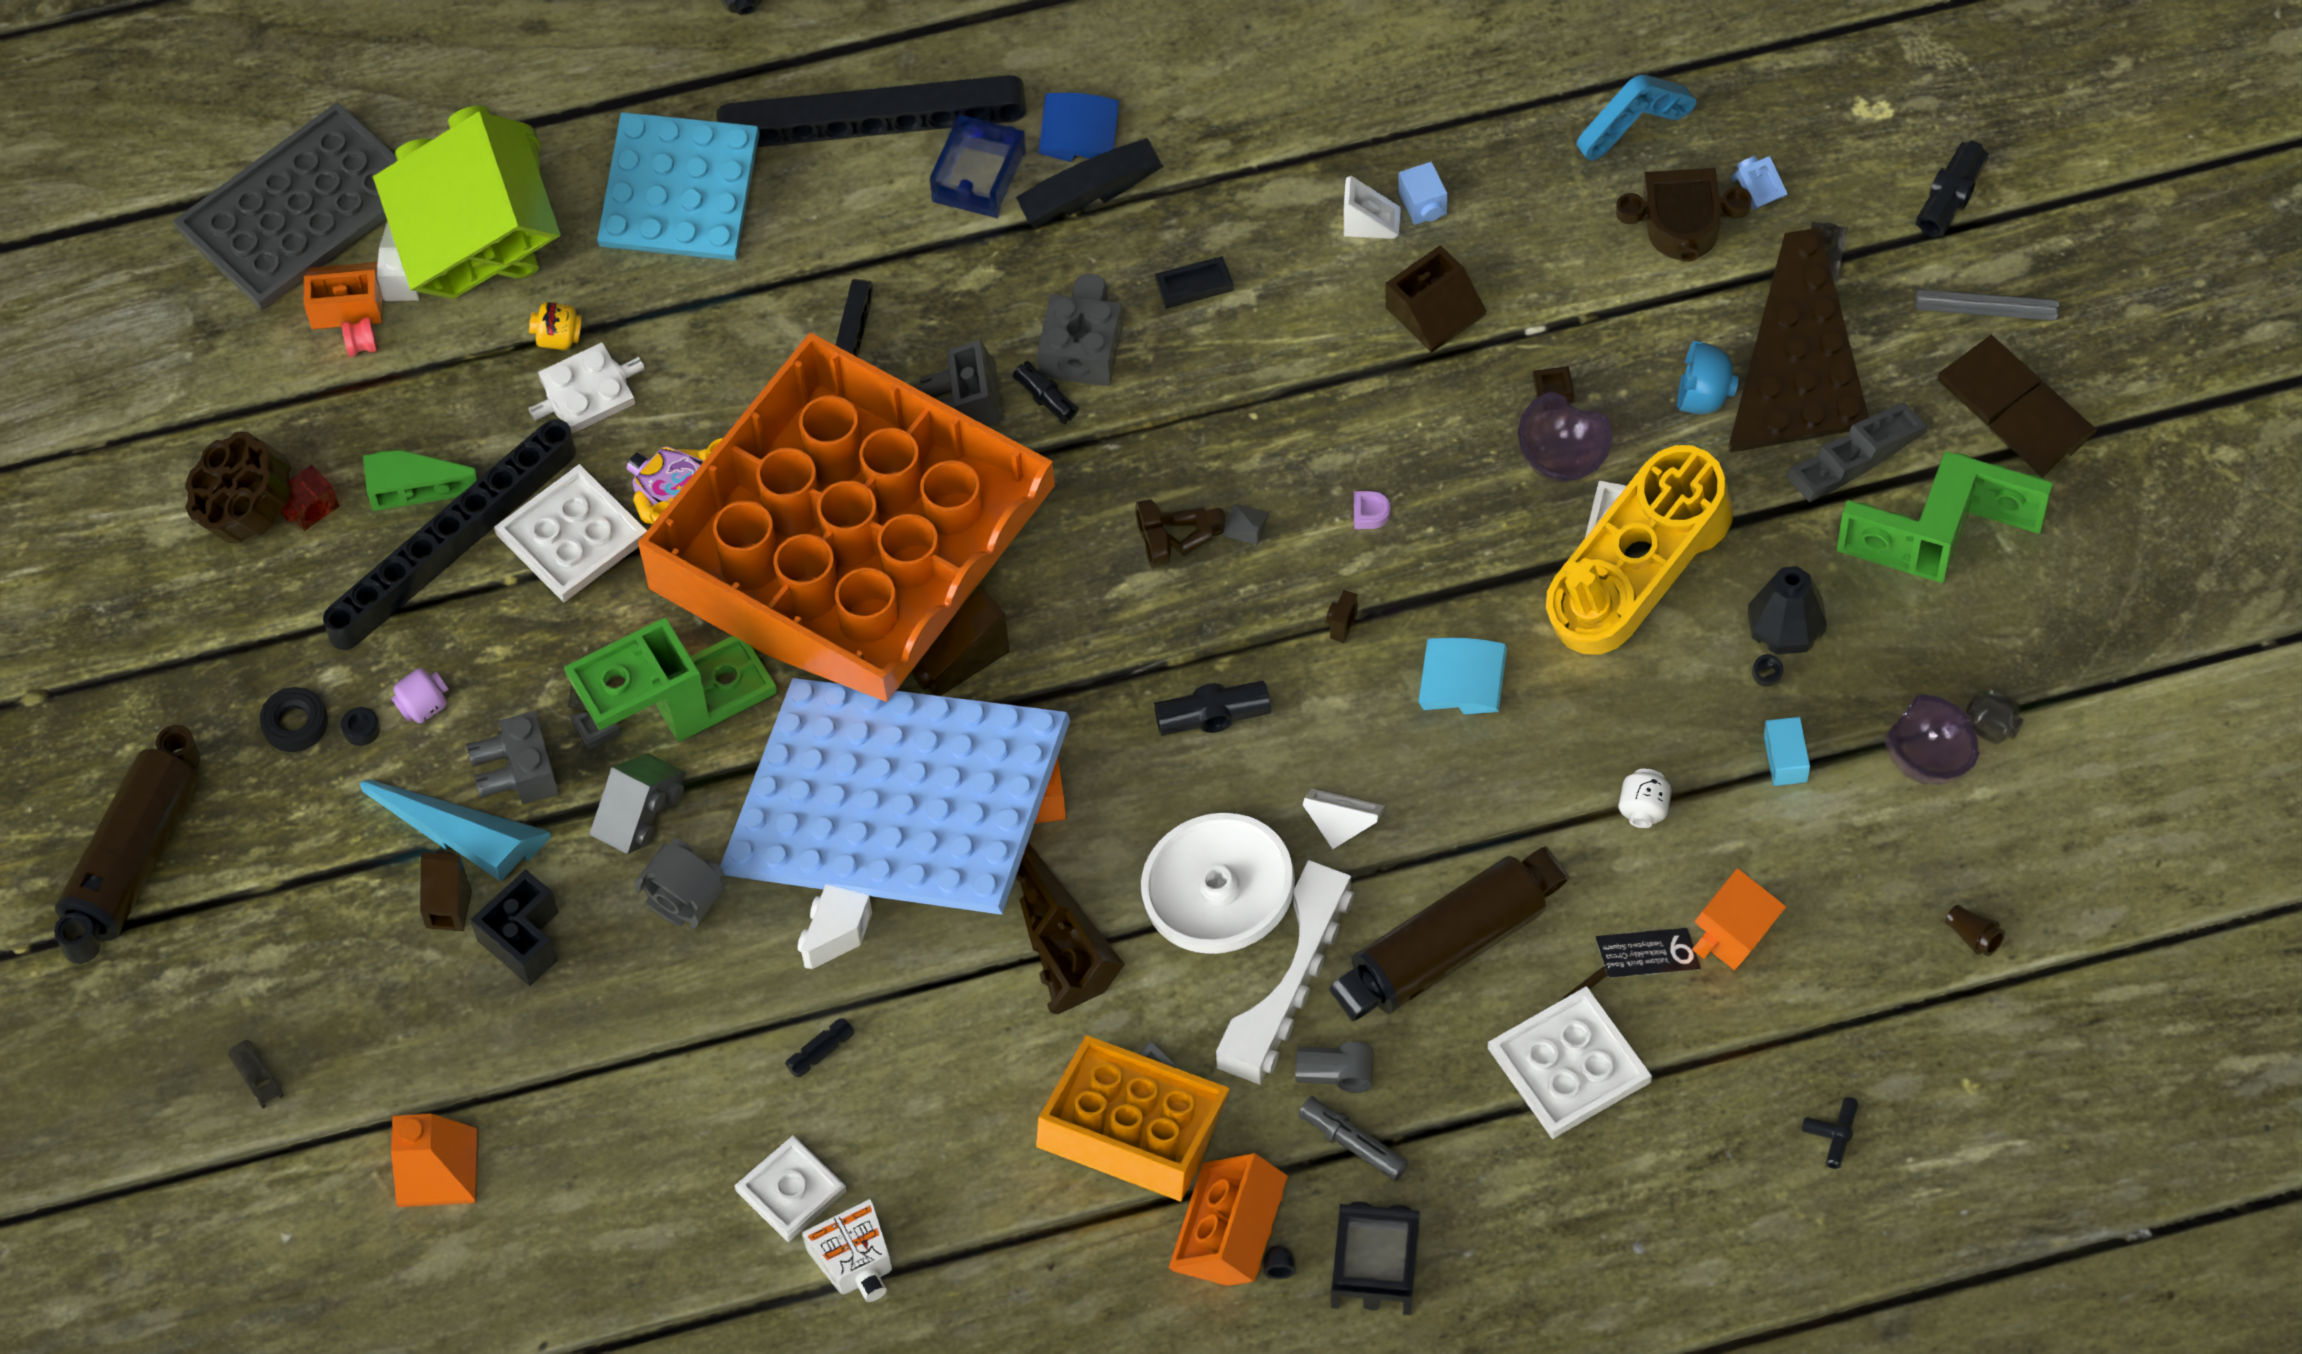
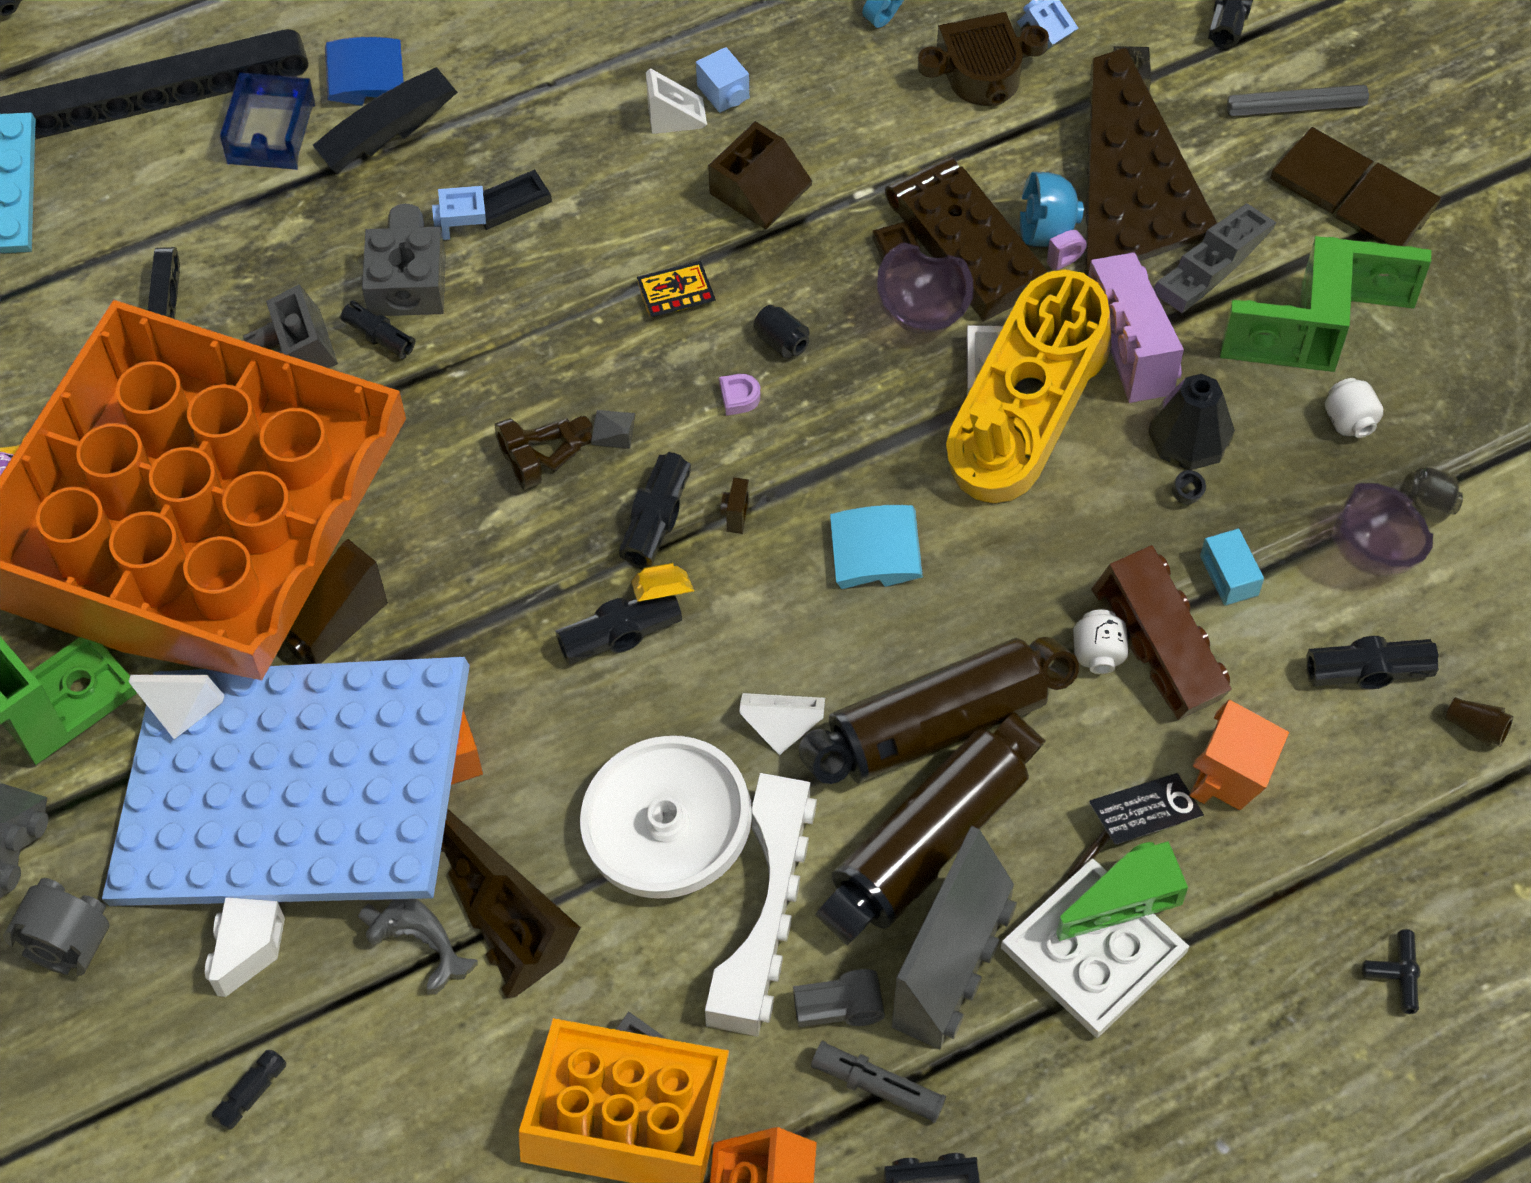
camera: 15 degrees left, 0 degrees up
none -> white slope [129,675,224,739]
none -> dark grey animal [358,899,478,995]
none -> light blue bracket [432,186,486,240]
none -> black piece [619,452,691,569]
none -> yellow piece [631,563,694,601]
none -> piece [637,260,716,317]
none -> black brick [753,305,810,358]
none -> dark brown piece [799,637,1079,784]
none -> dark brown hinge [885,156,1048,322]
none -> dark grey slope [892,826,1017,1050]
none -> lavender tile [1047,230,1087,271]
none -> bright green slope [1056,841,1188,941]
none -> lavender wedge [1088,252,1184,403]
none -> reddish brown wedge [1091,545,1232,720]
none -> black piece [1306,636,1439,690]
none -> white head [1325,378,1383,438]

